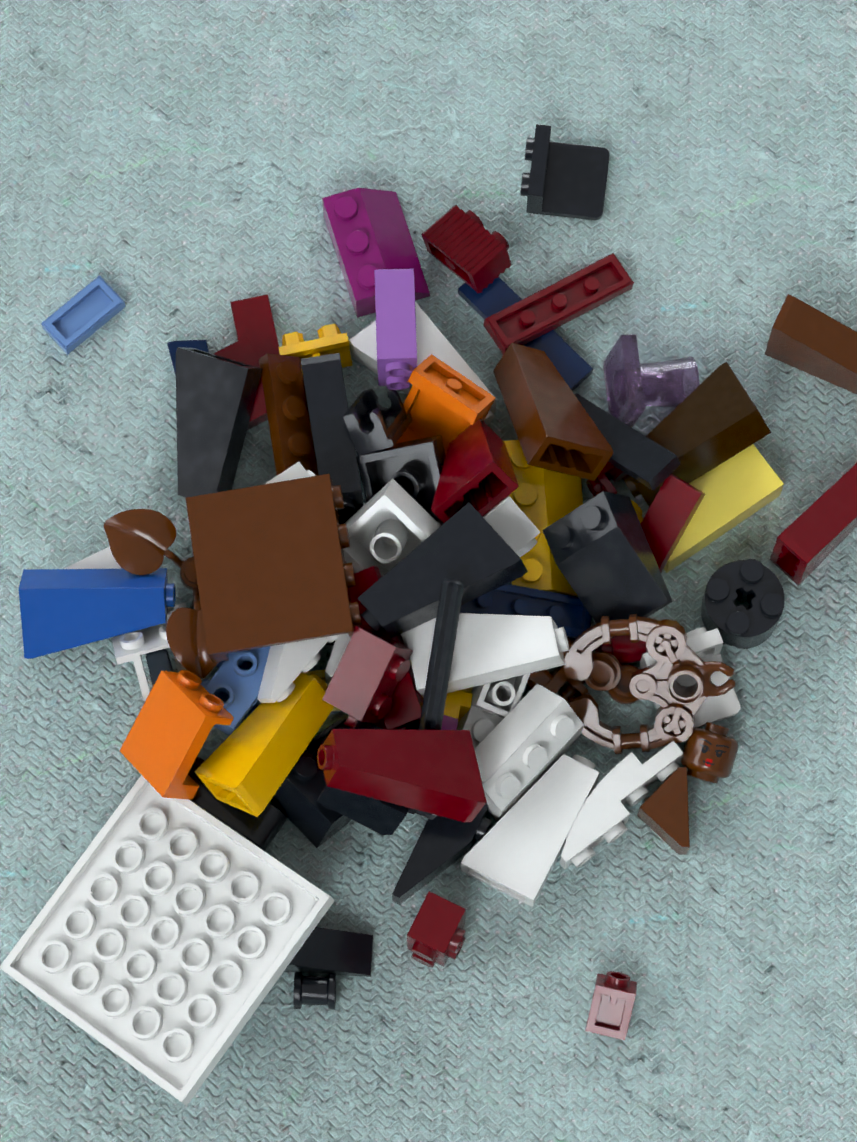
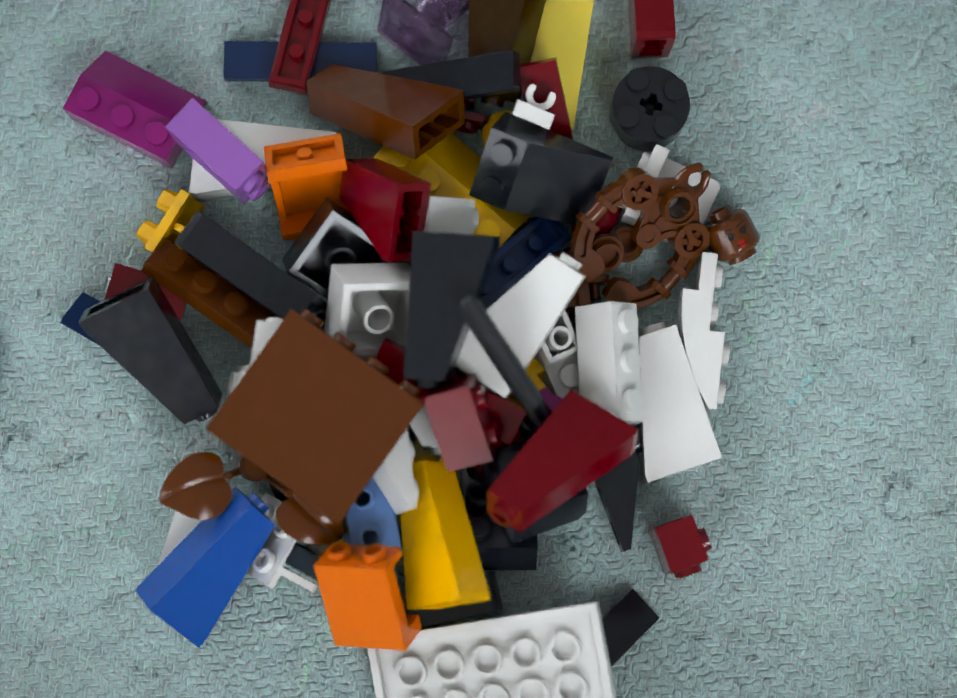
camera: 50 degrees left, 10 degrees up
dark red tile [230,294,280,359] -> none
black bush [294,972,336,1010] -> none
black hinge [343,389,413,456] -> none
dark red brick [421,205,511,293] -> none
bracket [585,971,637,1040] -> none
reddish brown slope [637,767,690,855] -> none
none -> white tile [511,84,556,129]

